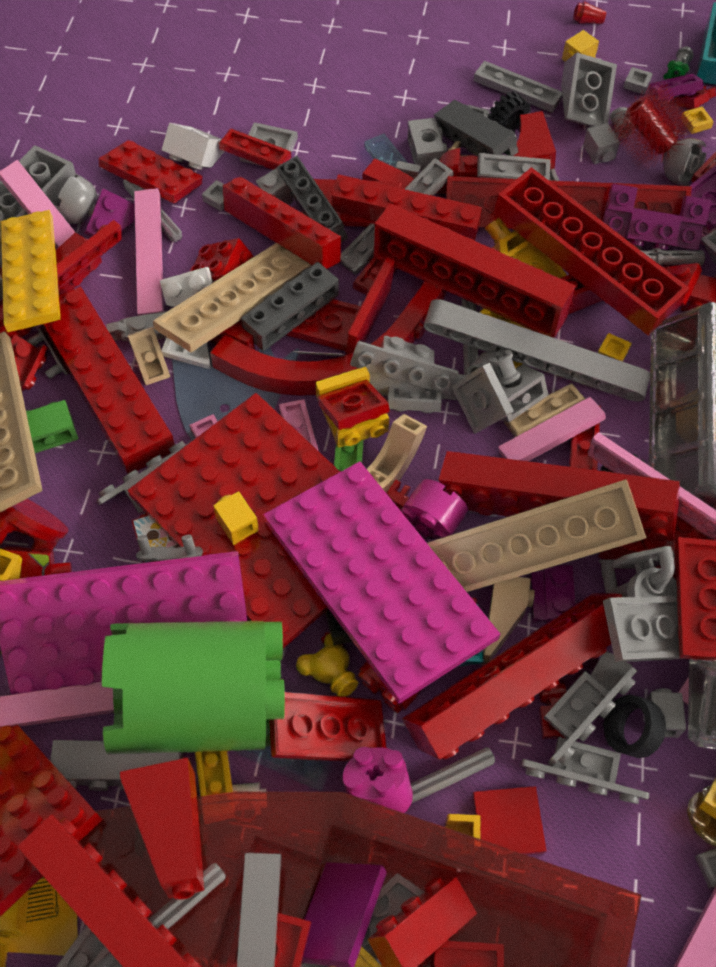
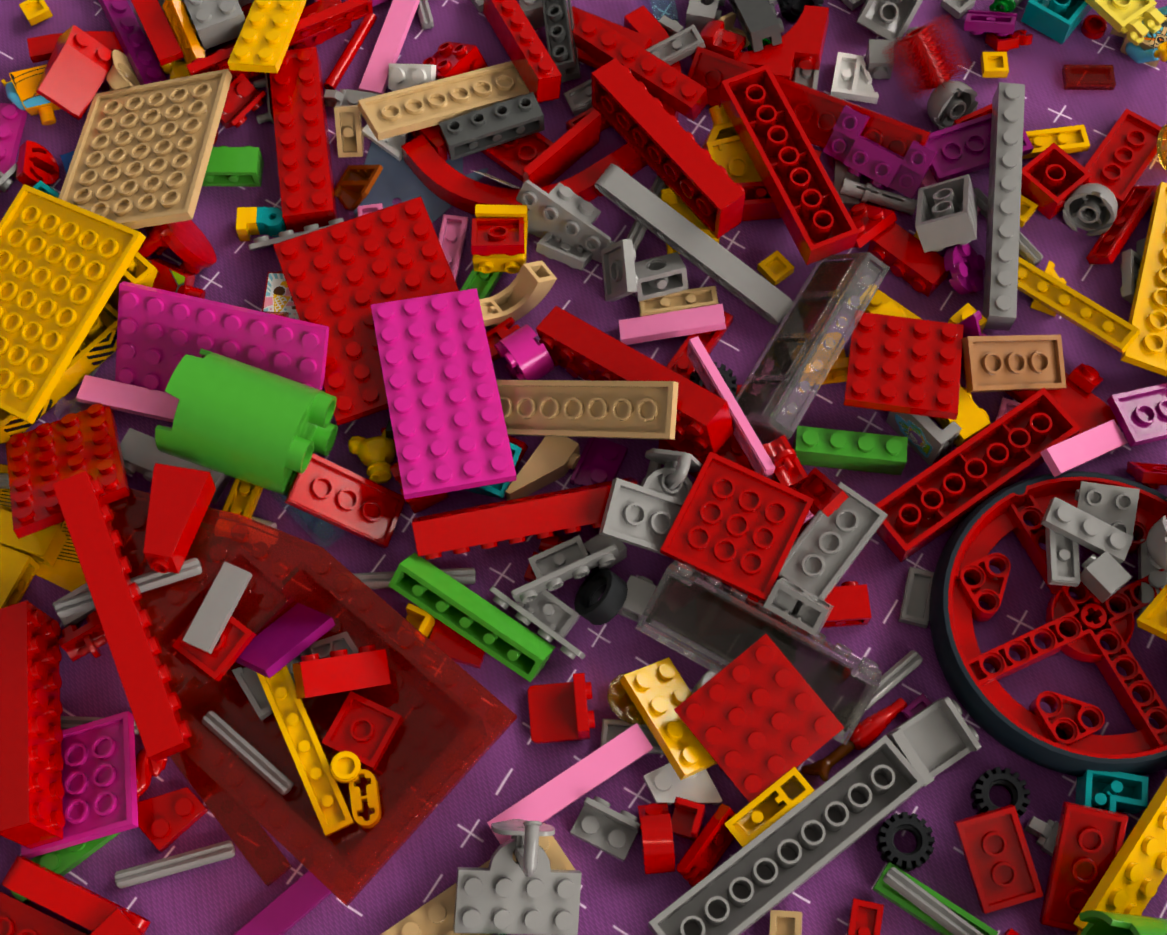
camera: 25 degrees right, 5 degrees up
light grey piece [136,534,203,561] -> none
yellow brick [213,491,259,545] -> none
dark pink brick [343,747,413,824] -> none
light grey piece [466,350,521,385] -> none
light grey tile [477,153,550,180] -> none
none -> leg [236,207,287,241]
none -> red piece [324,13,377,90]
none -> dark orange slope [334,165,383,211]
none -> bright green brick [388,552,555,682]
none -> red bracket [528,673,595,744]
none -> white wing [830,52,879,104]

